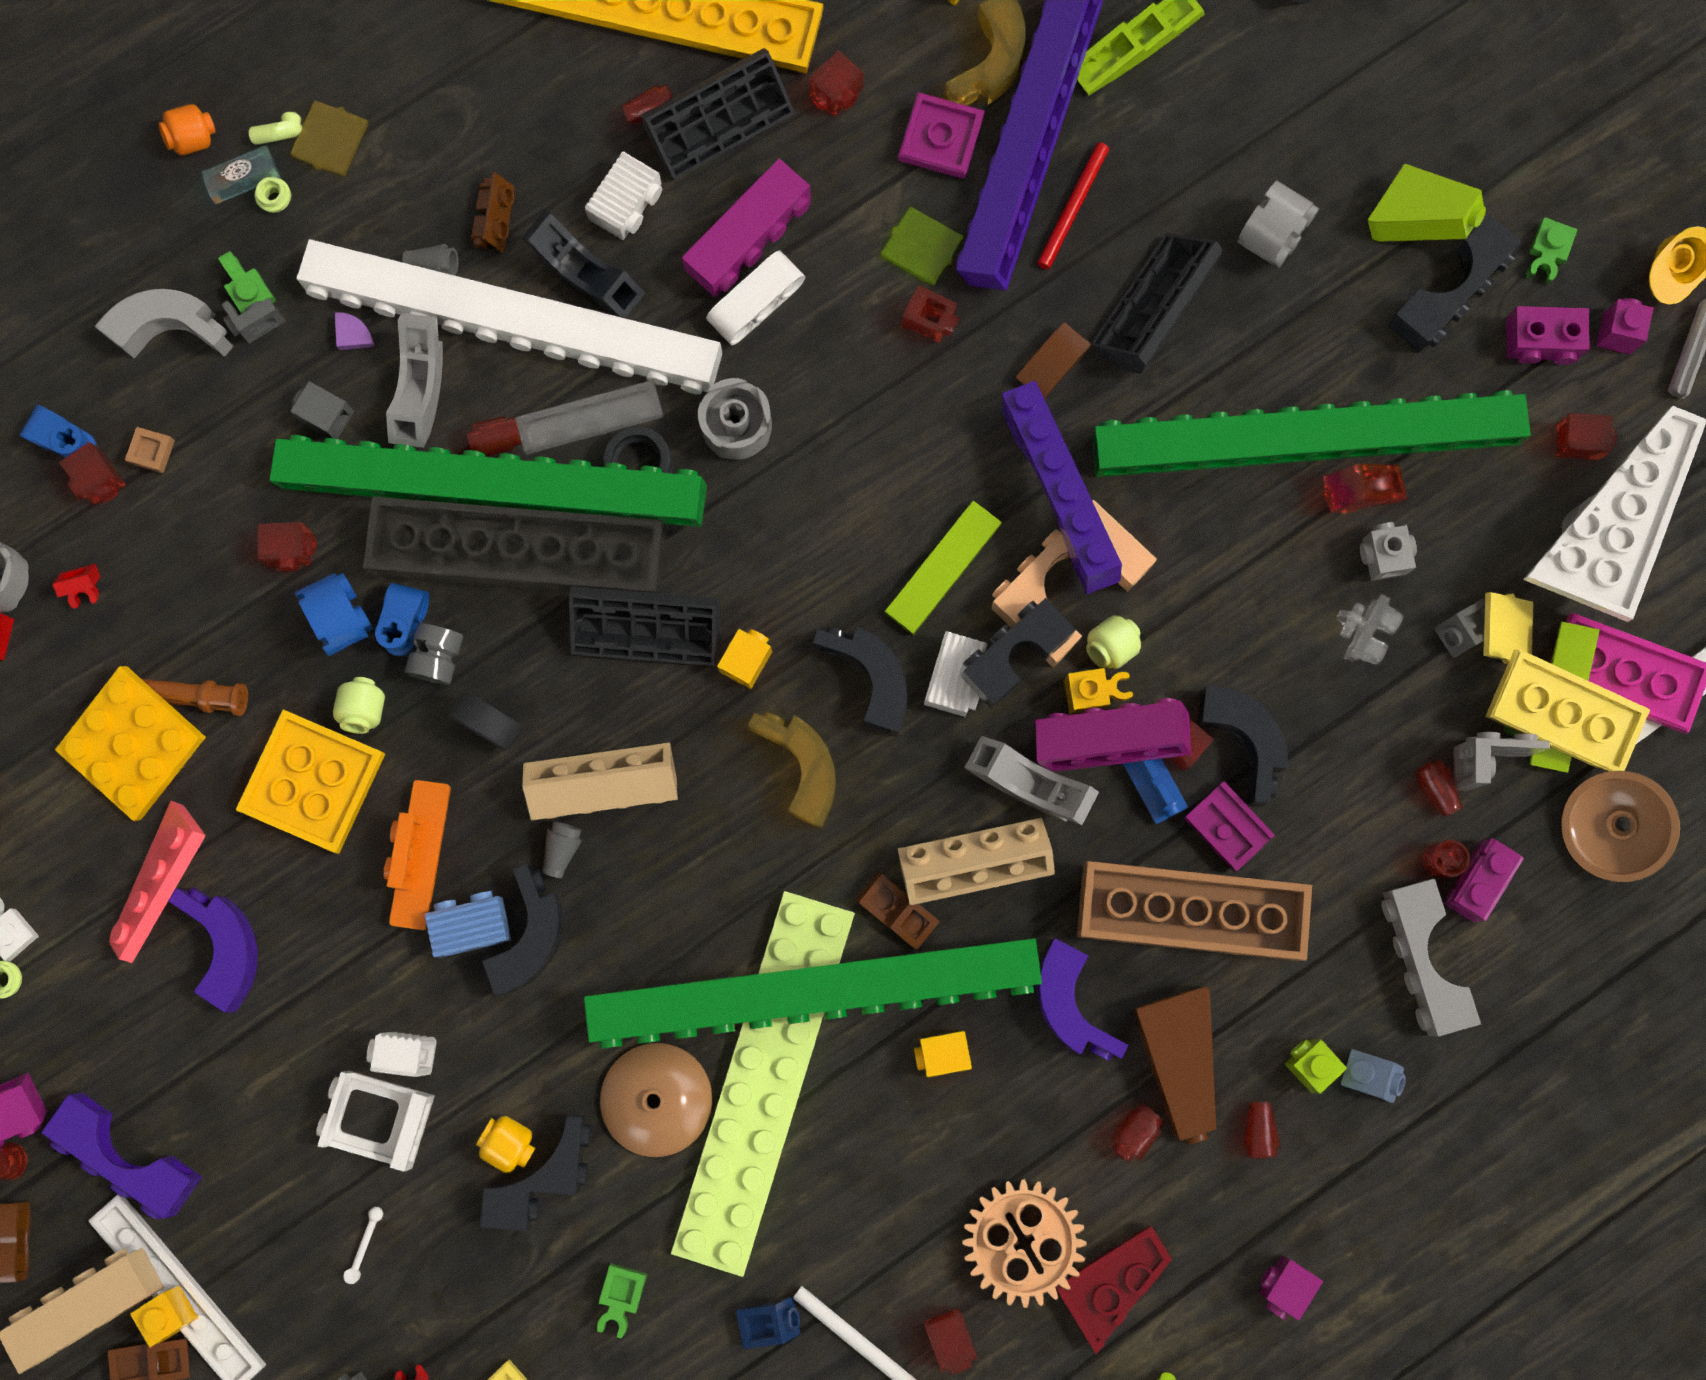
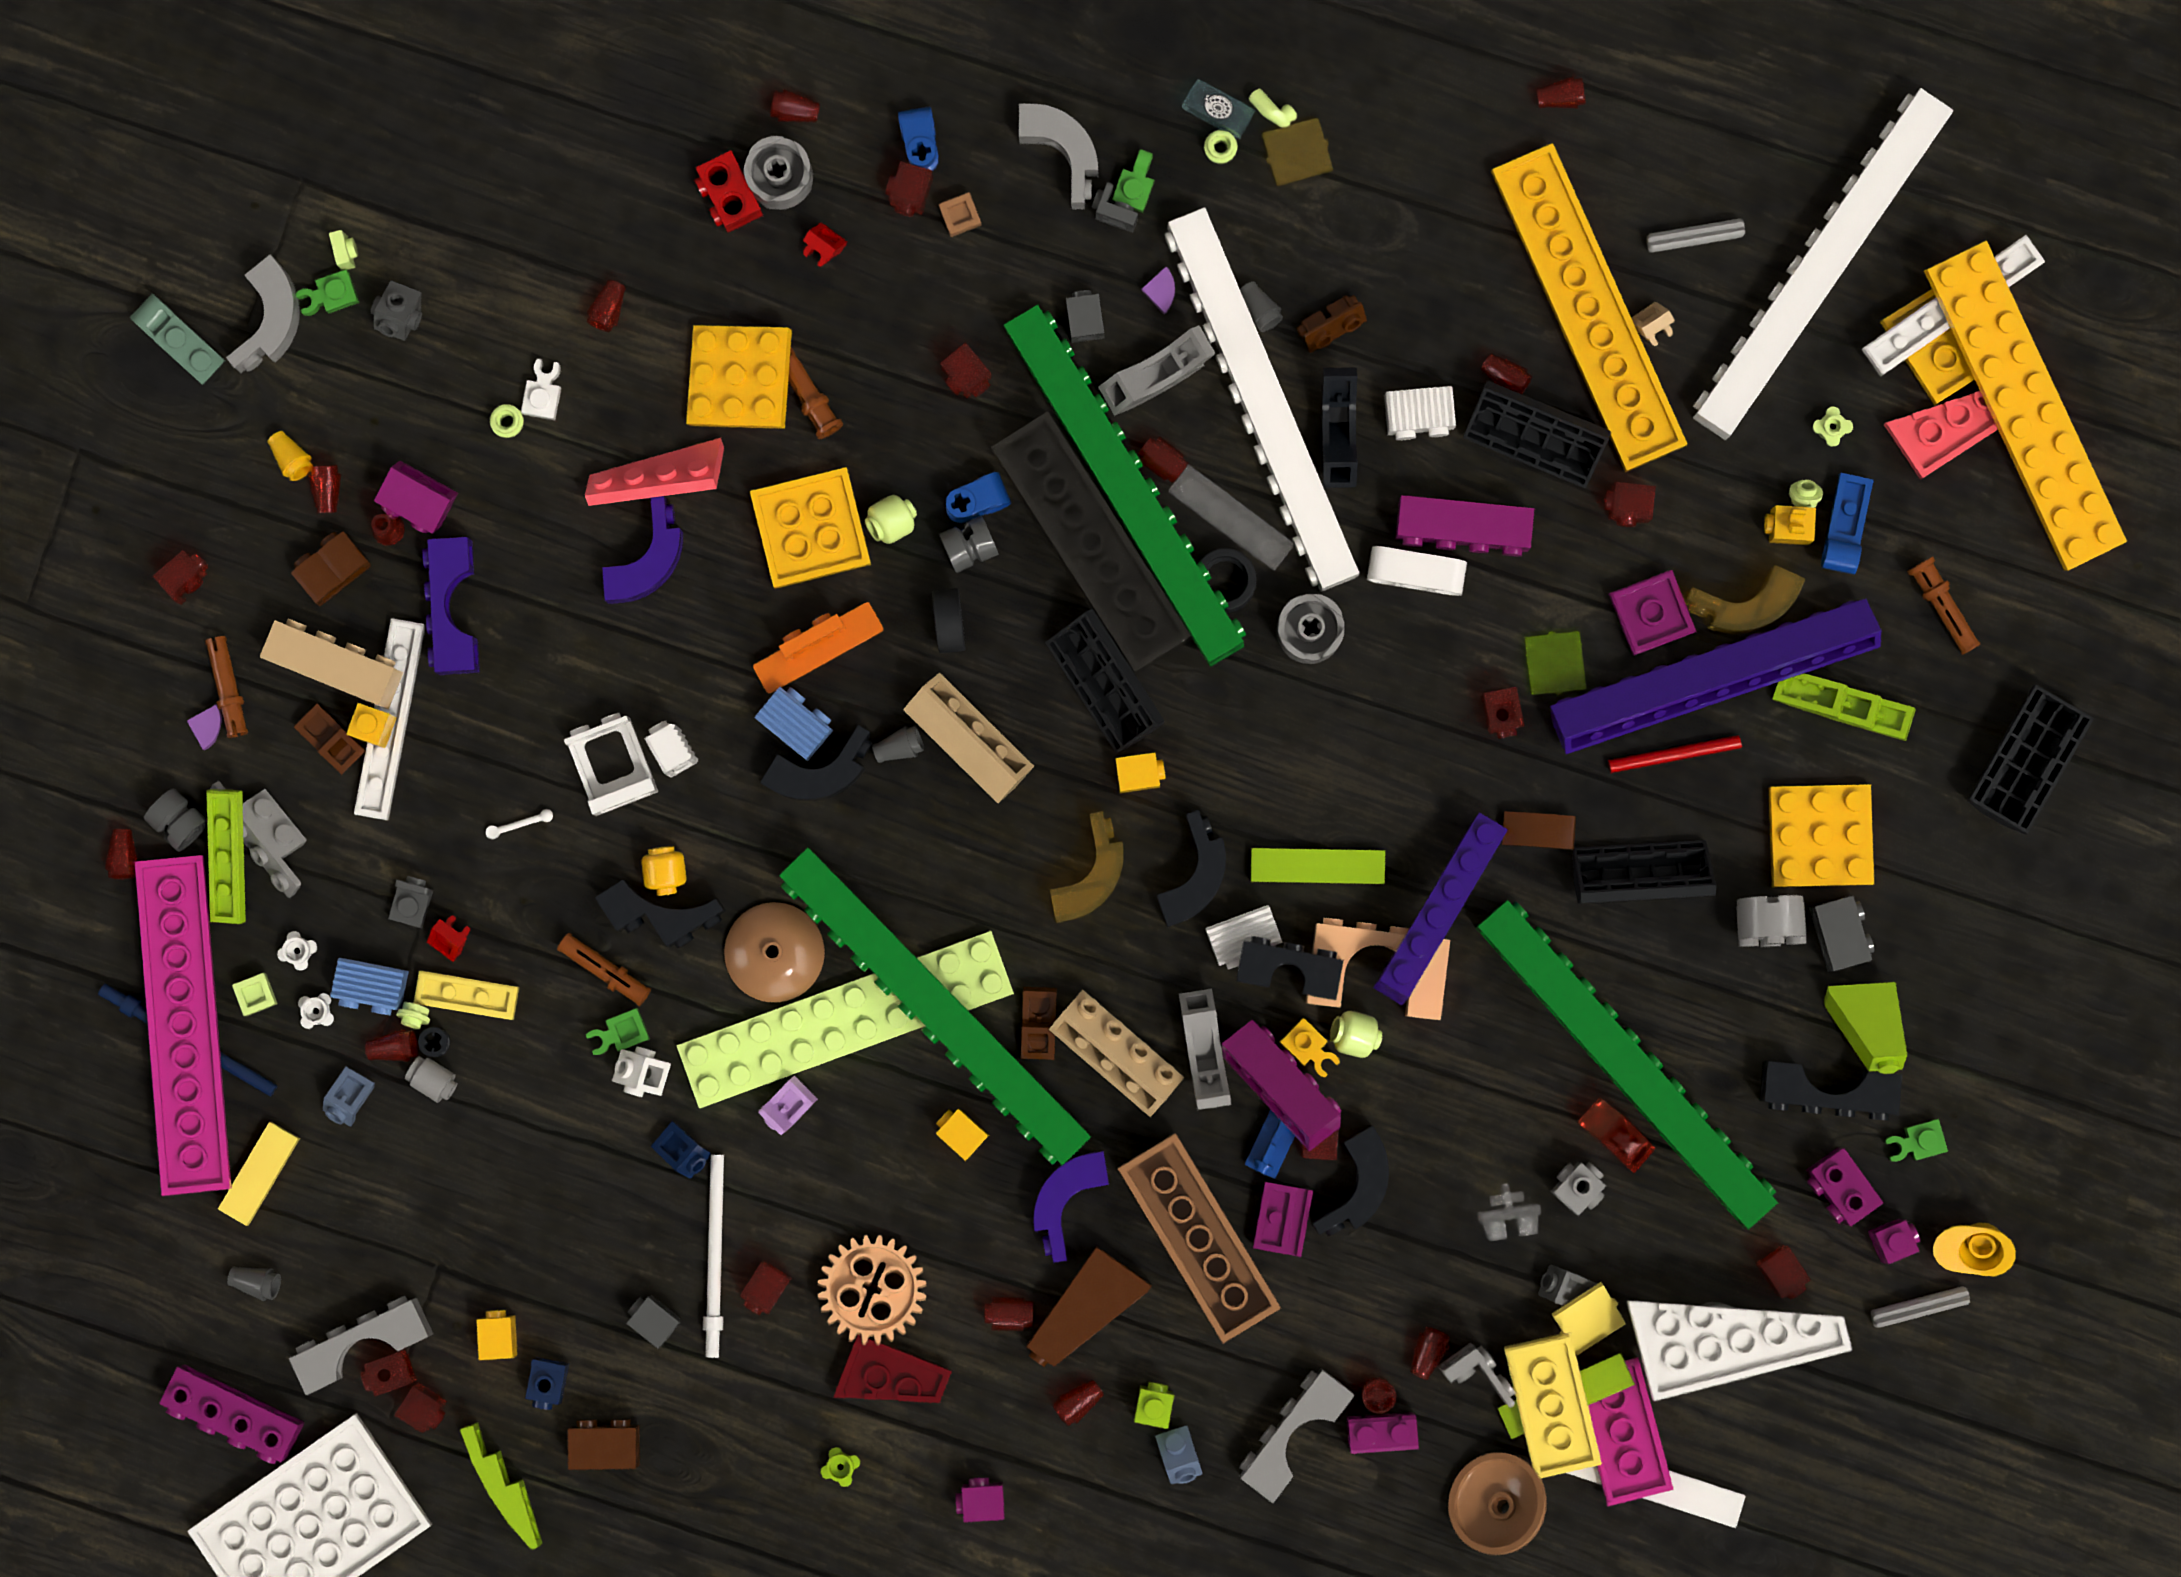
camera: 55 degrees right, 5 degrees up
orange head [158,104,215,155] -> none
blue brick [294,573,373,657] -> none
none -> dark orange pin [557,933,651,1006]
none -> white brick [612,1046,671,1097]
none -> lavender bracket [758,1076,818,1135]
none -> yellow plate [1769,785,1874,887]
none -> dark grey brick [1809,896,1874,972]

